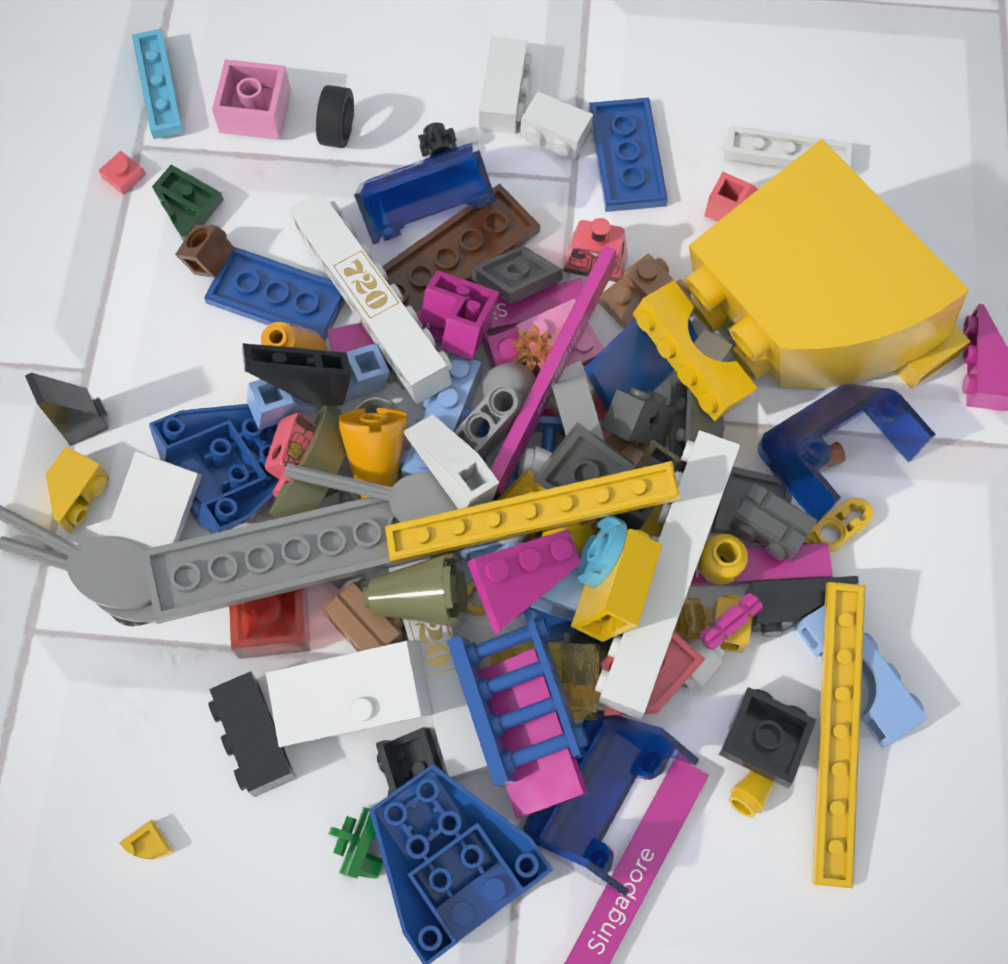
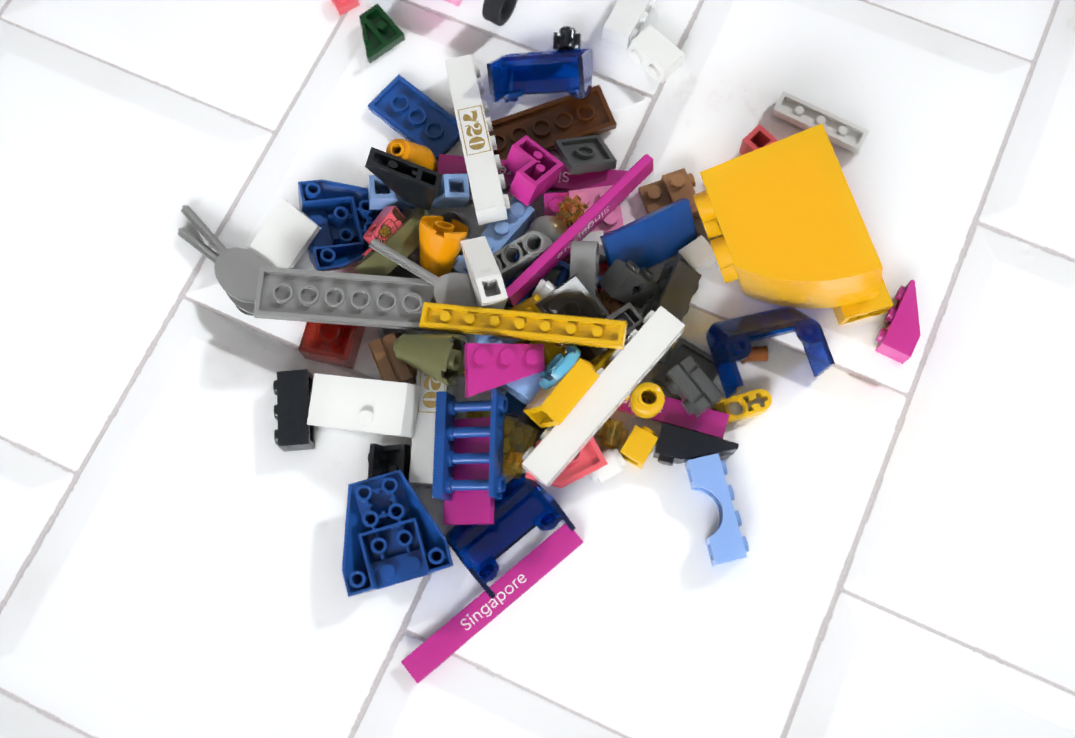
camera: 25 degrees right, 5 degrees up
black slope [25,372,108,446] -> none
yellow slope [45,446,110,533] -> none
yellow tile [119,819,174,860] -> none
reddish brown brick [175,224,235,278] -> none
green hips [328,807,383,879] -> none
coral torso [563,218,628,282] -> none
blue tile [589,97,668,212] -> none
yellow arch [633,280,758,422] -> none
dark pink axle [699,593,763,650] -> none
black plate [719,687,817,788] -> none
yellow cone [728,770,775,818] -> none
yellow tile [812,582,865,889] -> none

